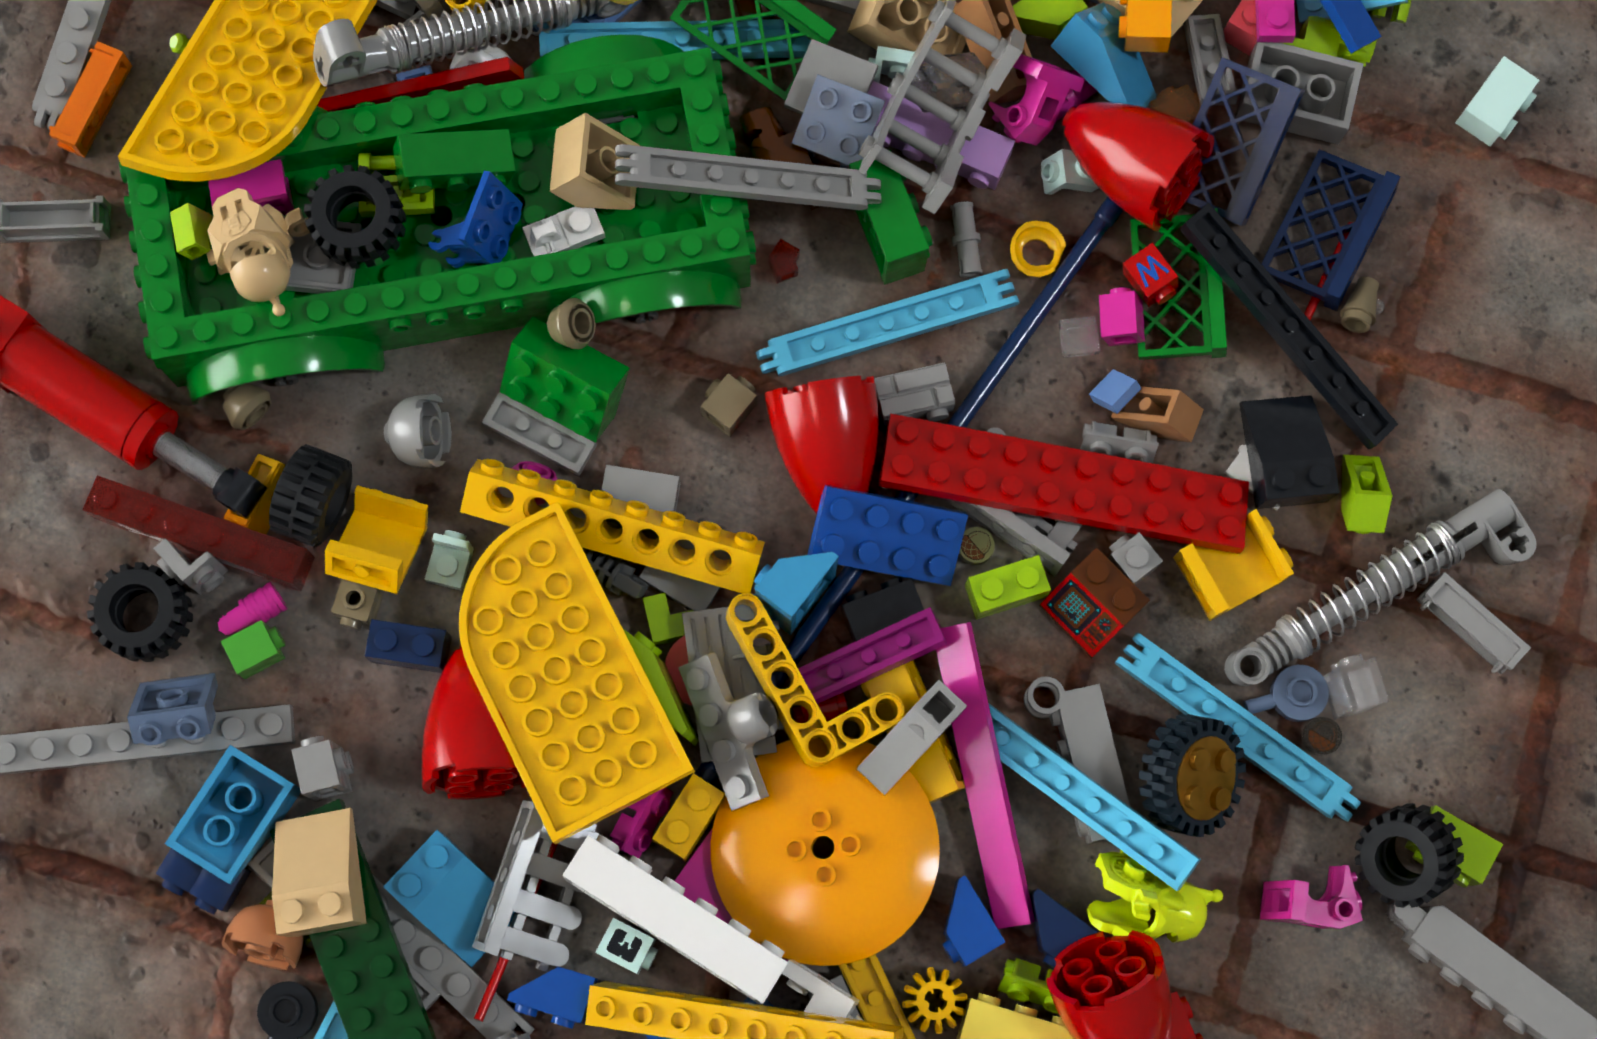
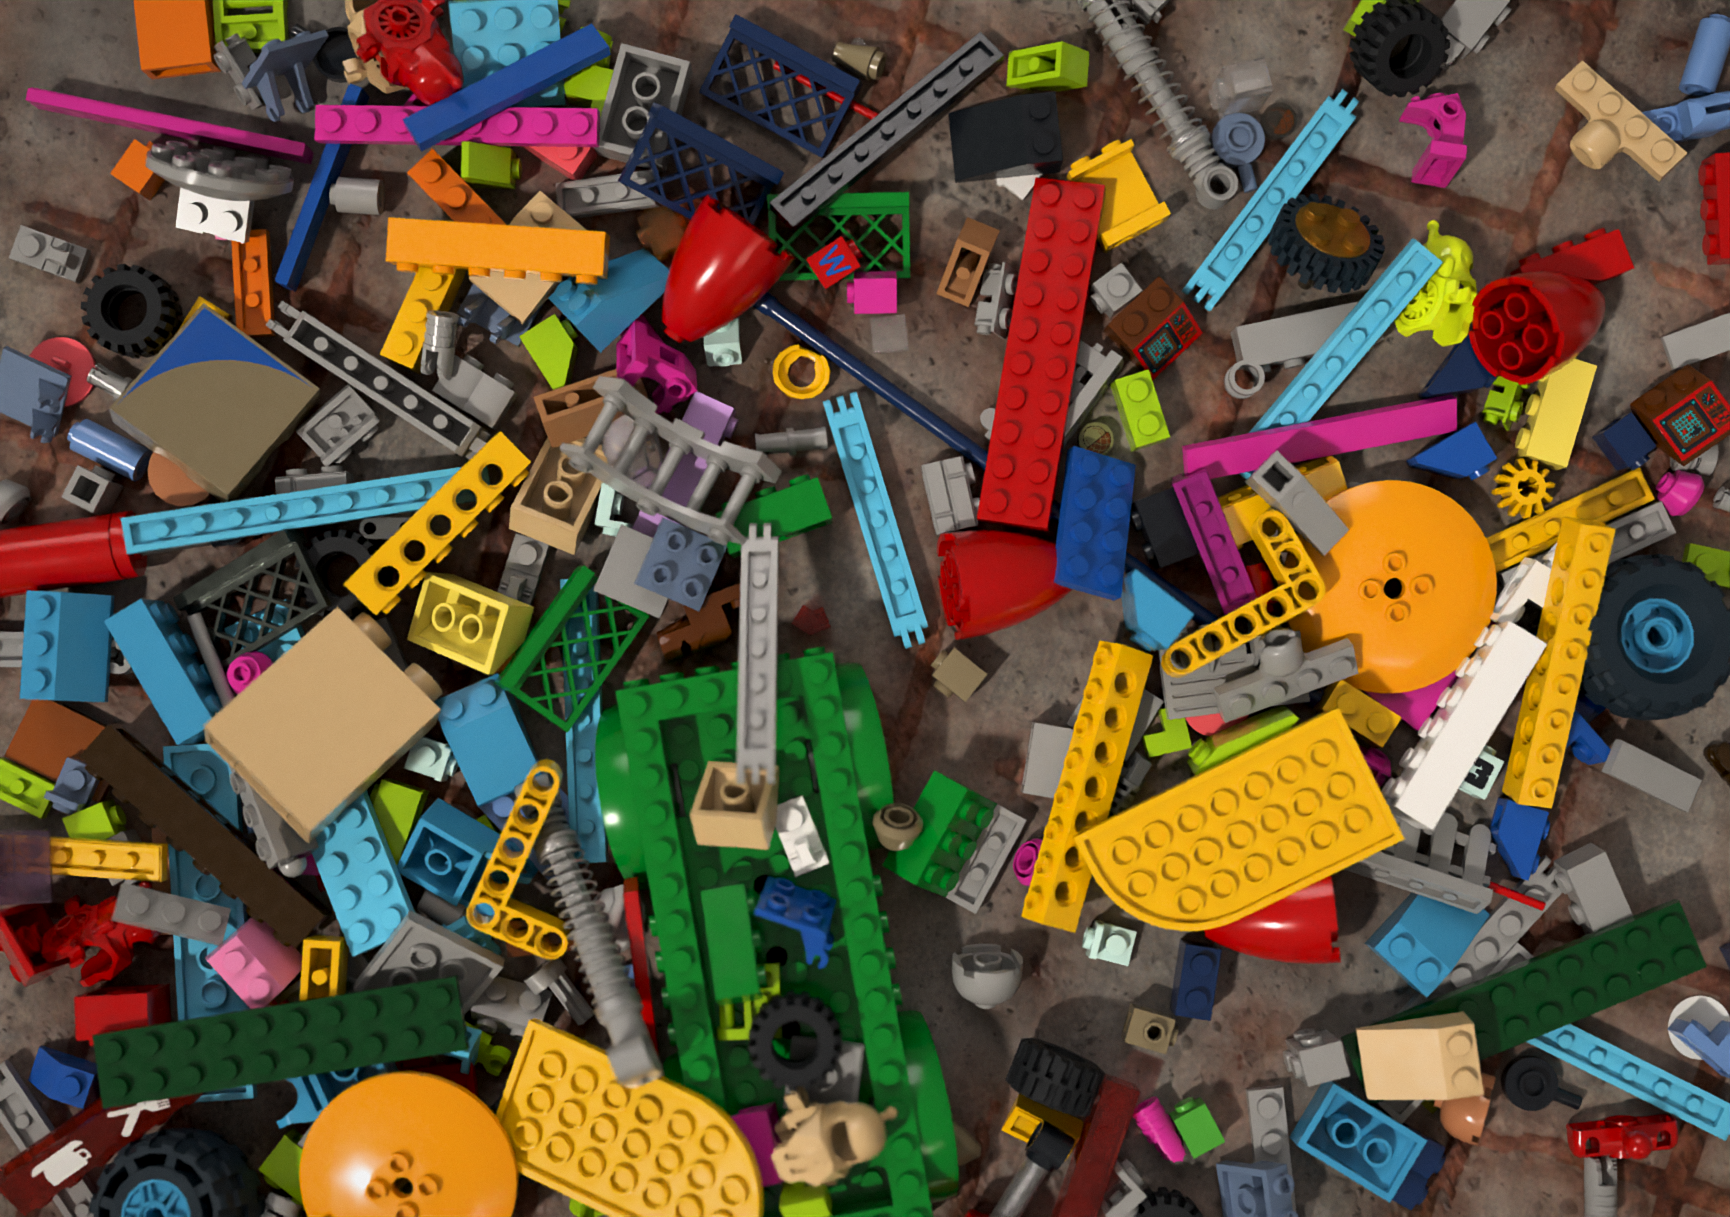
camera: 85 degrees left, 10 degrees up
yellow panel [325,485,428,594] -> none
medium blue tile [1089,369,1142,414] -> none

